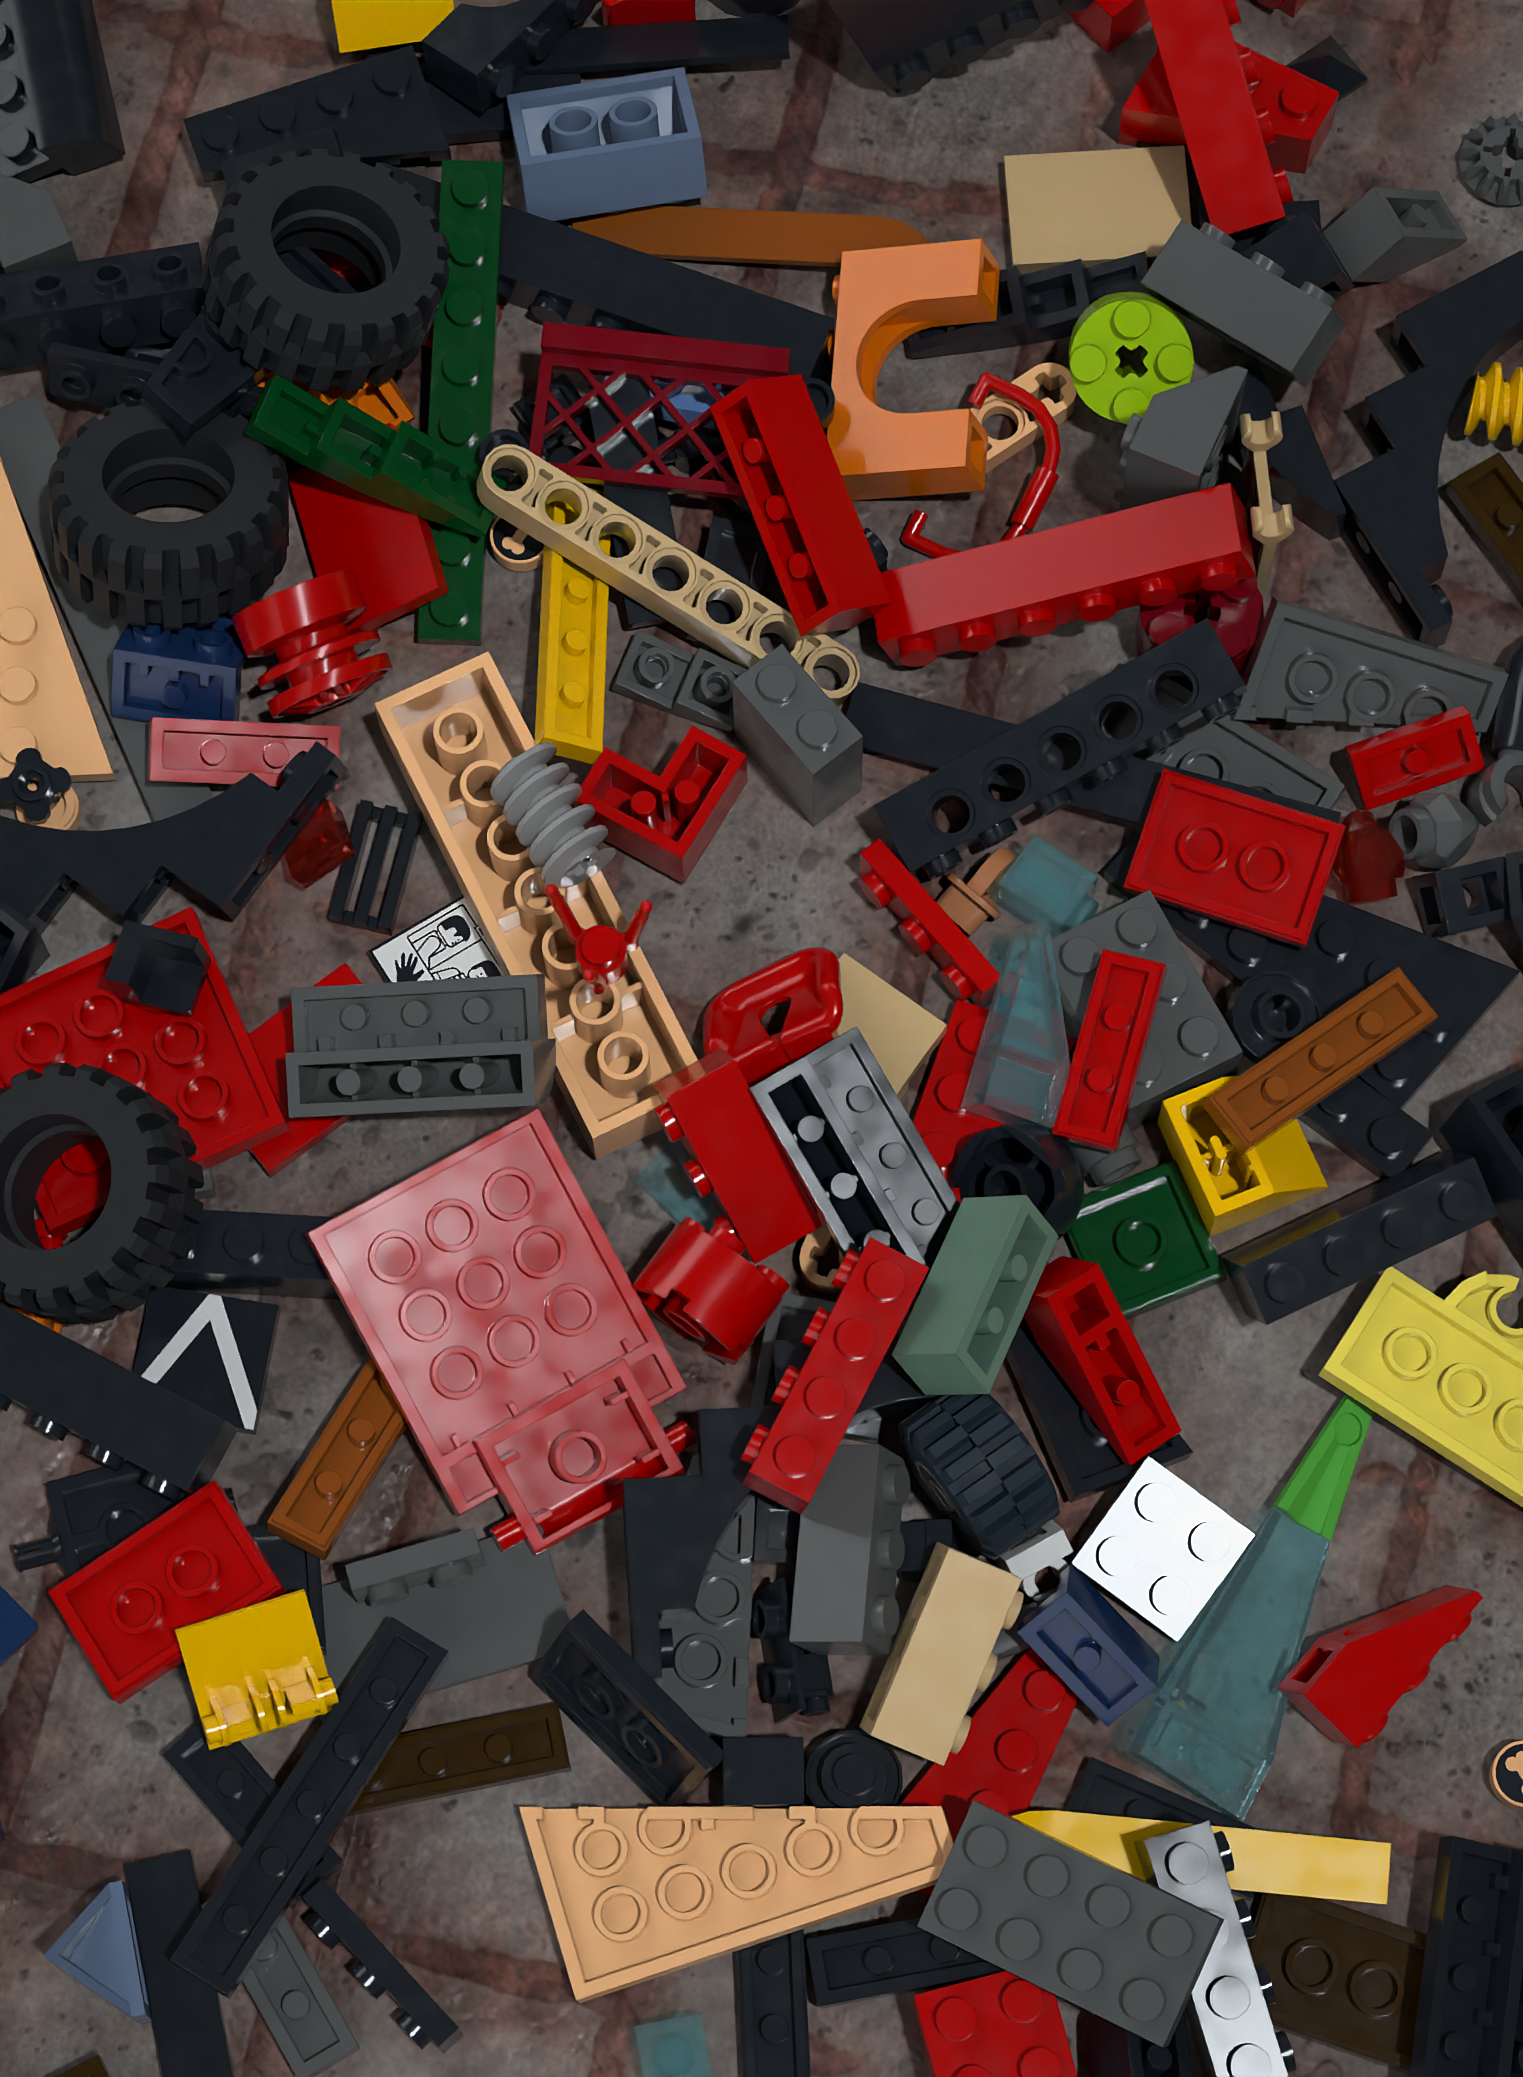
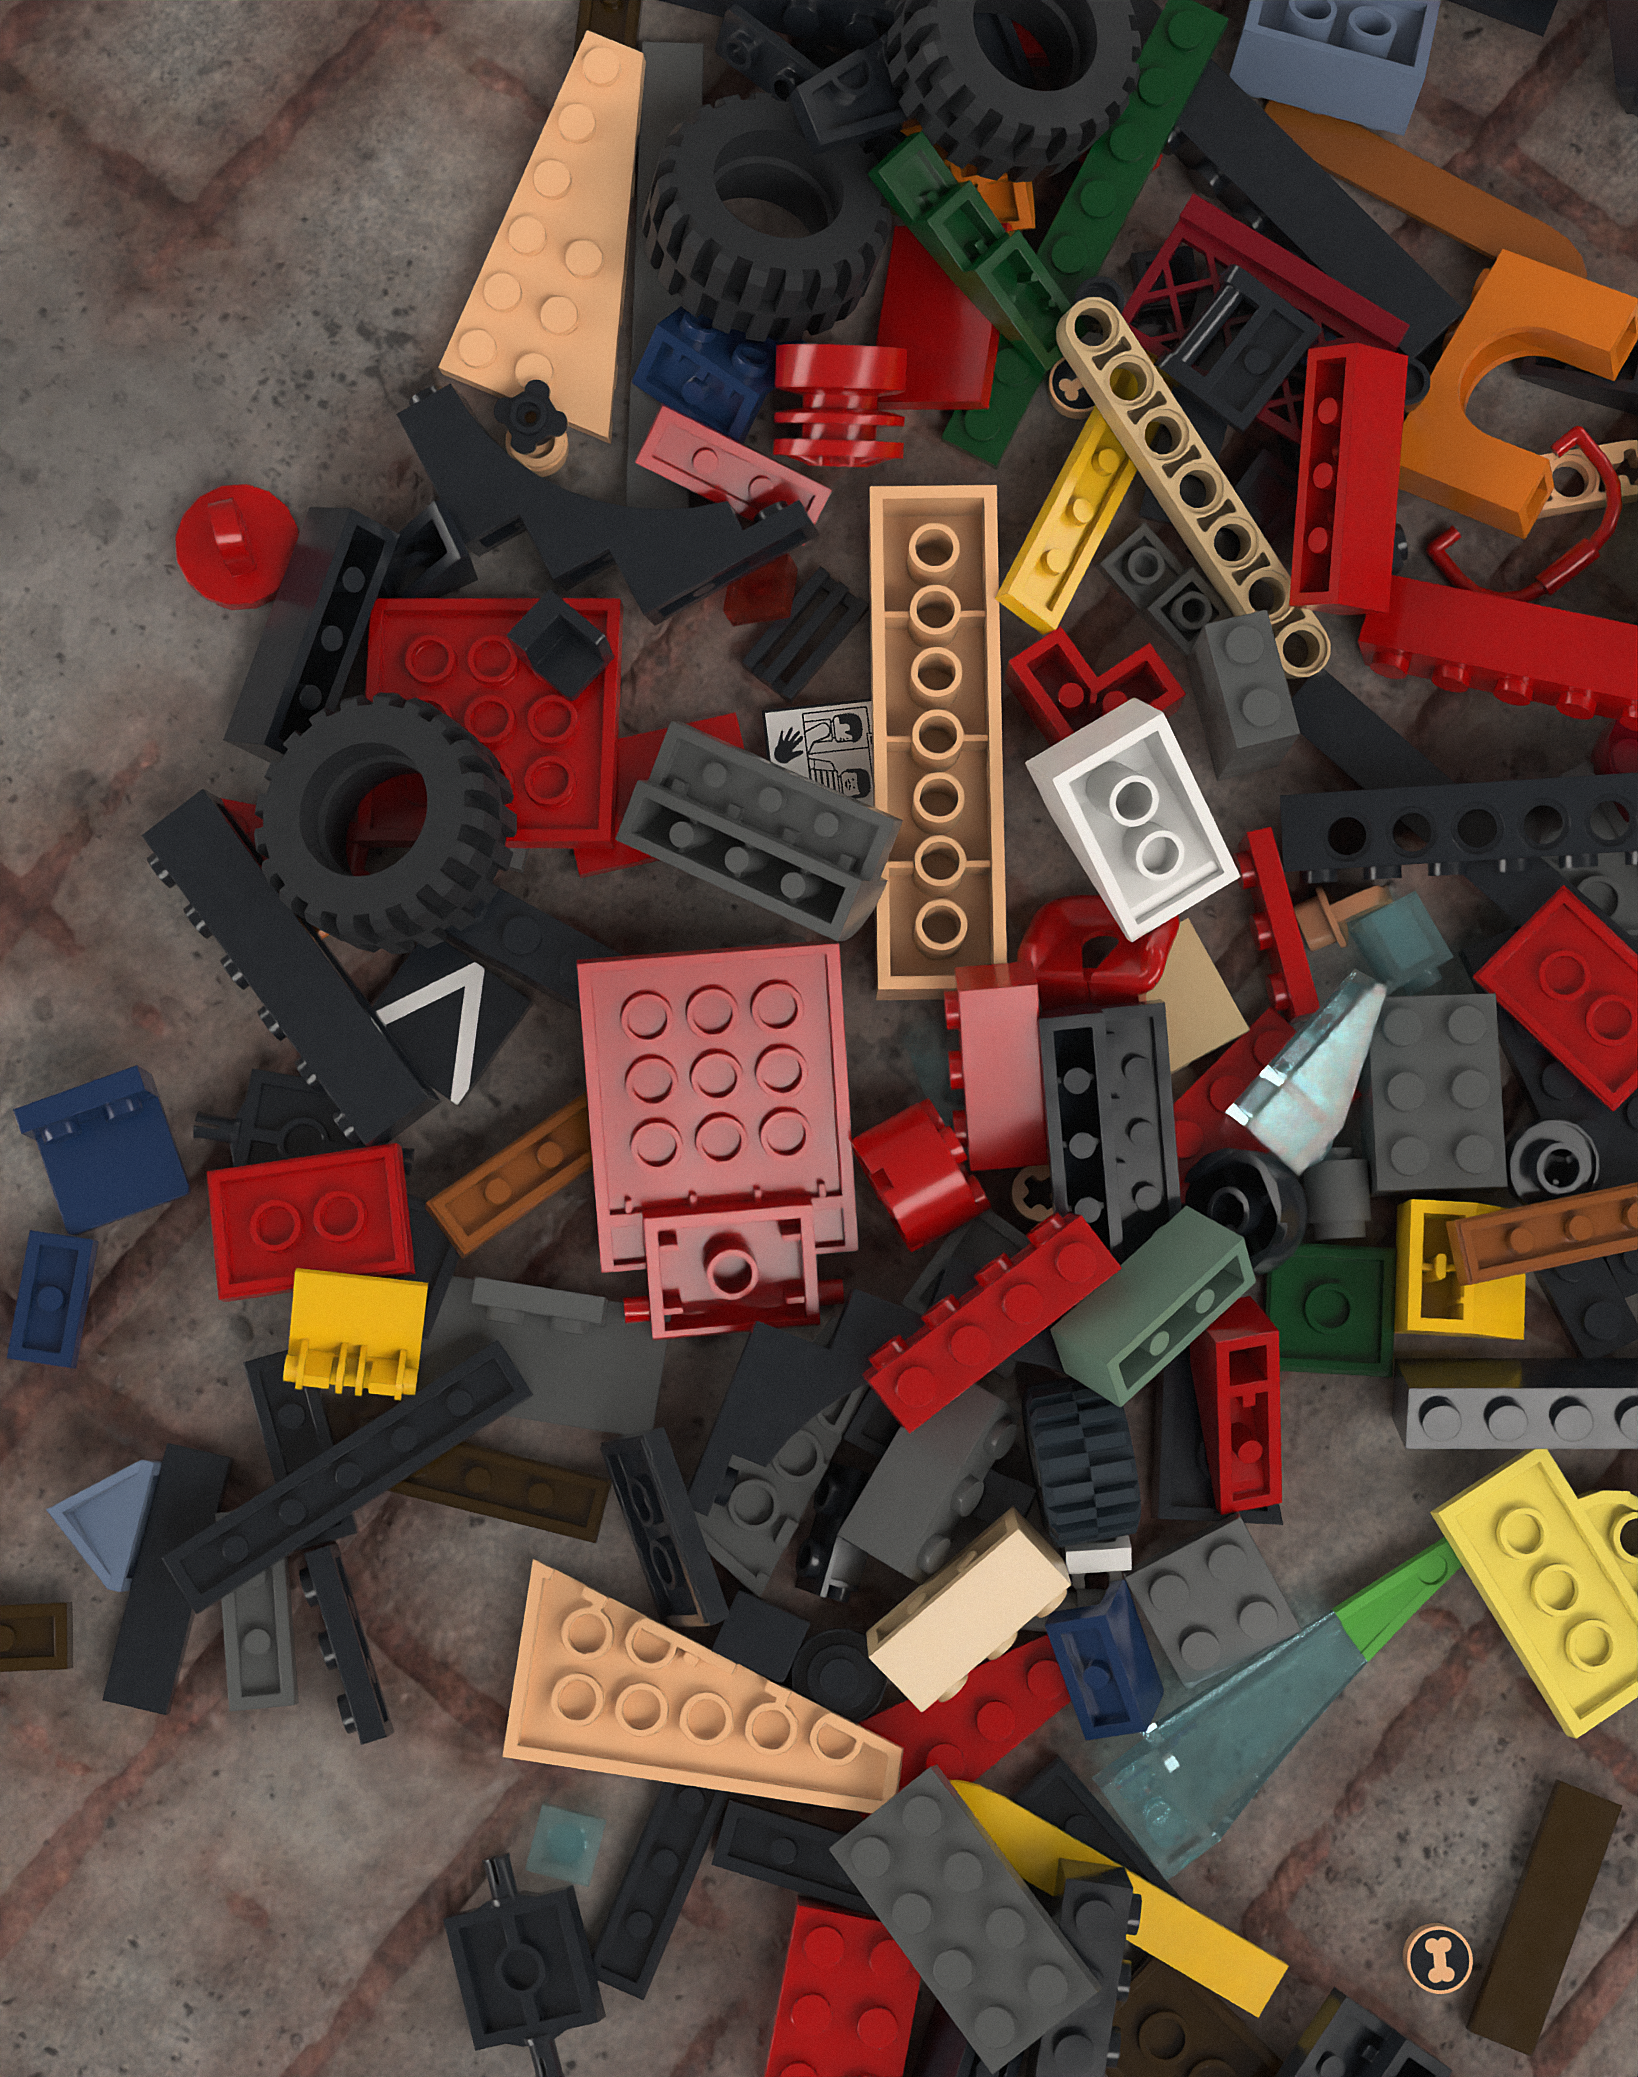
camera: 20 degrees right, 10 degrees up
light grey piece [490,742,618,888] -> none
red plant [545,884,653,995] -> none
red tile [1052,949,1167,1154] -> none
red slope [1276,1585,1483,1748] -> none
none -> white slope [1025,698,1241,942]
none -> black plate [1153,264,1323,435]

